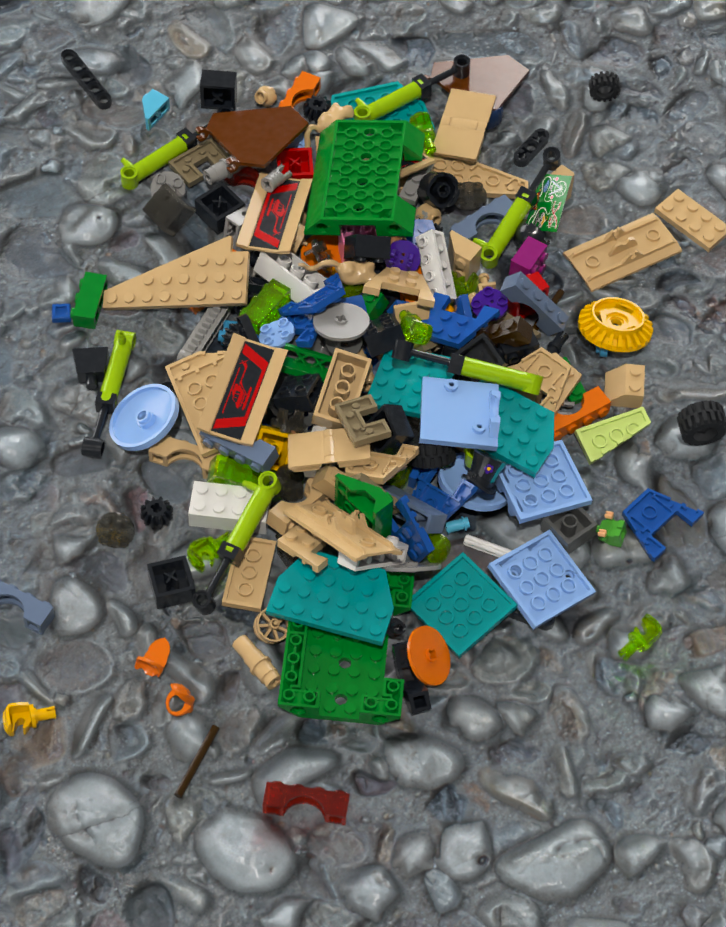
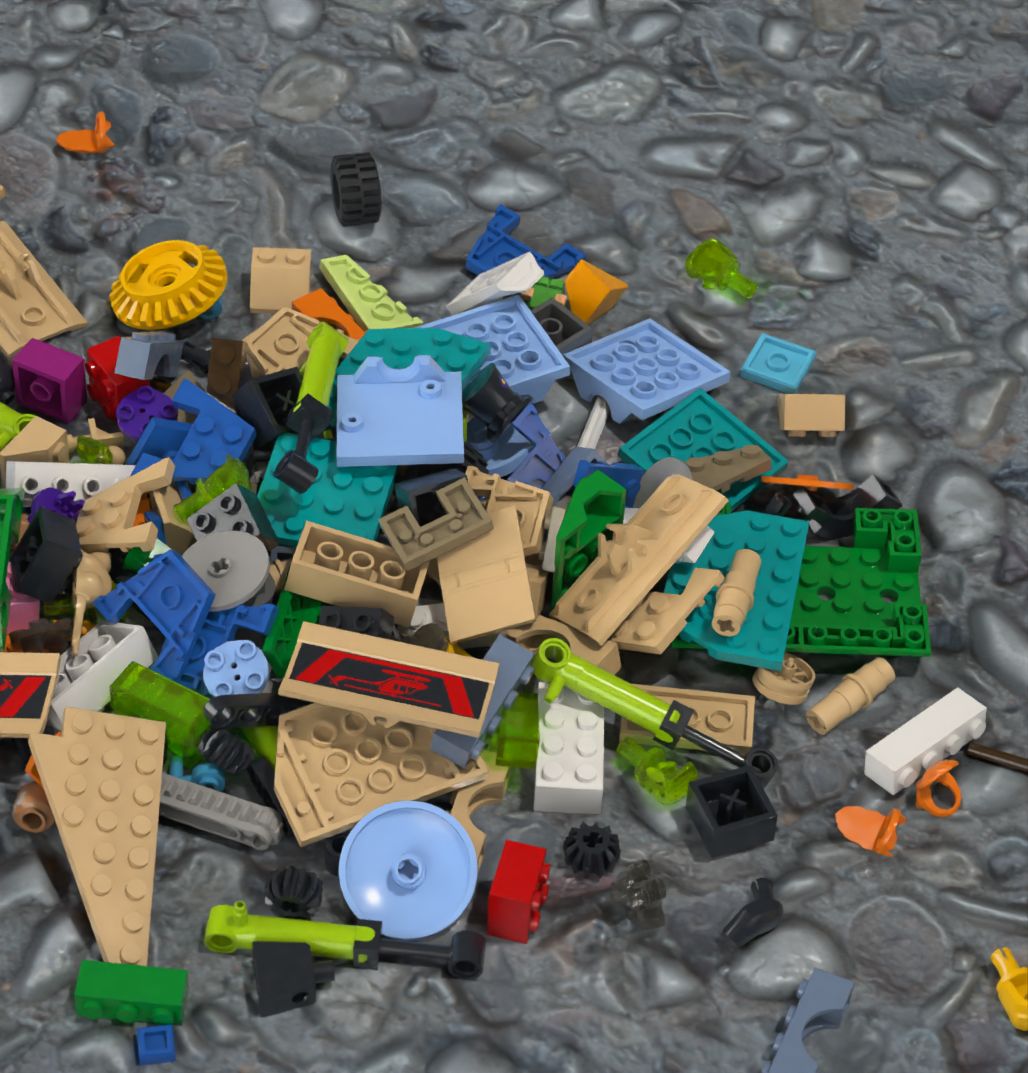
camera: 95 degrees left, 10 degrees down
none -> black gear [264,865,323,919]
none -> white slope [446,252,544,316]
none -> red brick [487,840,551,944]
none -> light orange slope [564,259,628,325]
none -> dark tan wing [683,445,771,493]
none -> tan piece [712,549,762,637]
none -> black arm [722,877,783,948]
none -> medium azure tile [740,333,817,394]
none -> tan slope [777,394,845,437]
none -> white brick [864,687,987,795]

